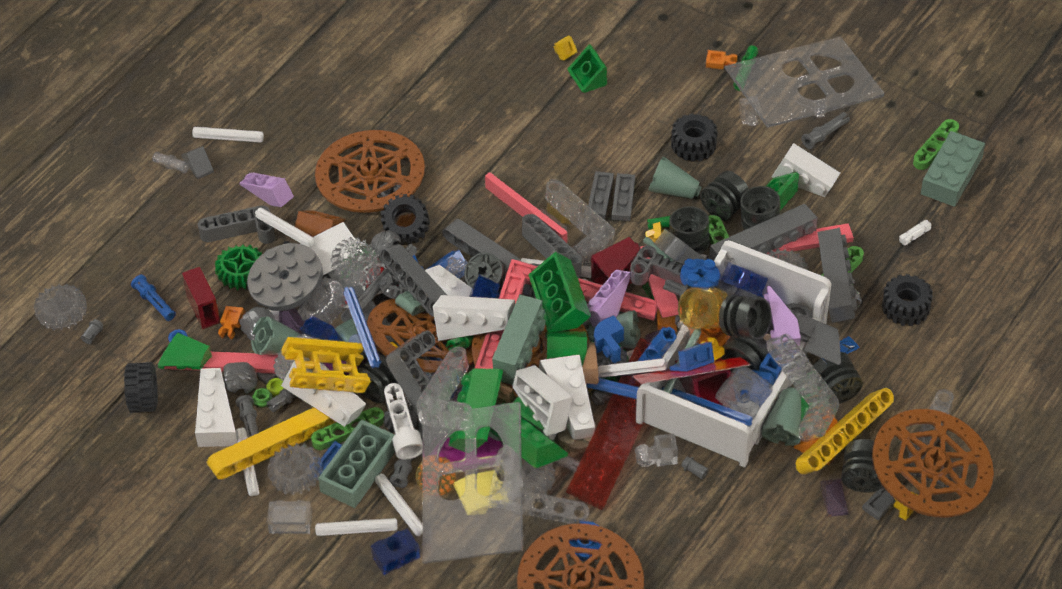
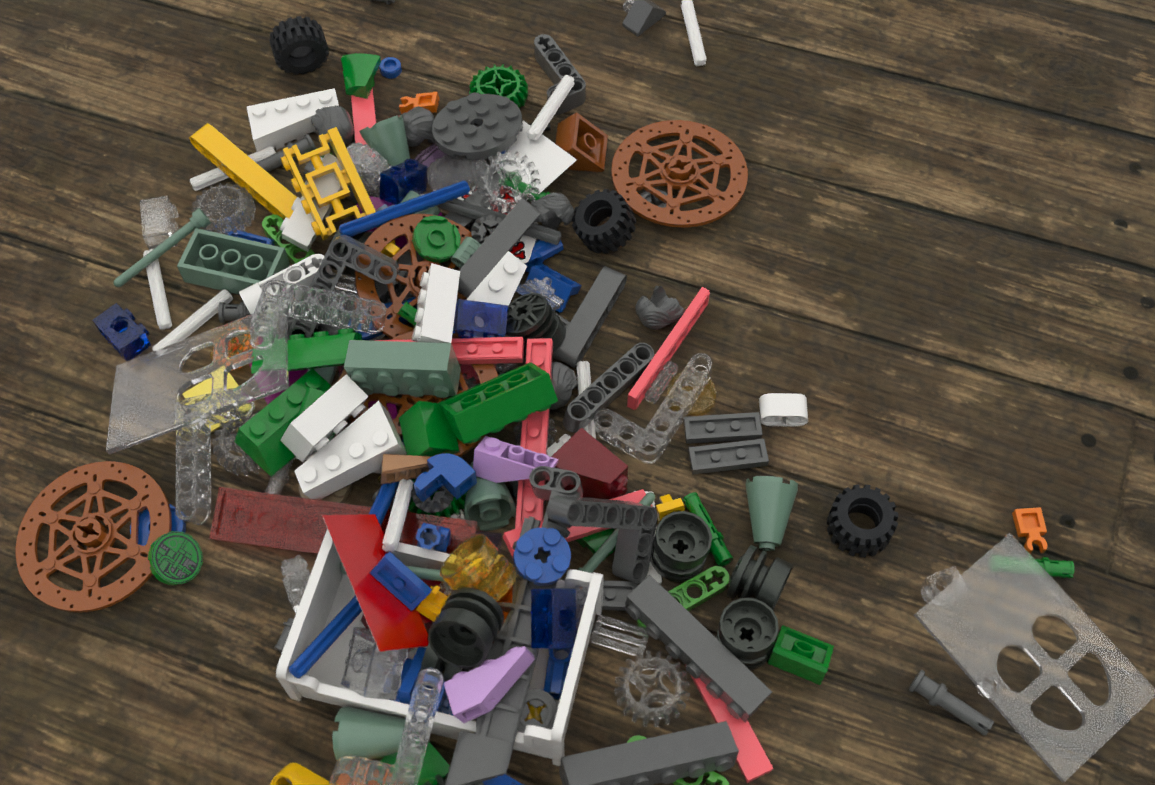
camera: 75 degrees right, 10 degrees up
blue pin [131,274,176,321] -> none
dark red brick [182,267,220,330] -> none
lavender slope [240,173,294,207] -> none
yellow tile [554,36,577,60] -> none
green slope [567,44,607,93] -> none
white wedge [772,143,840,197] -> none
none -> sand green piece [113,208,211,287]
none -> tile [148,531,203,585]
none -> green tile [412,215,461,263]
none -> dark grey hair [635,285,685,330]
none -> white beam [759,393,808,426]

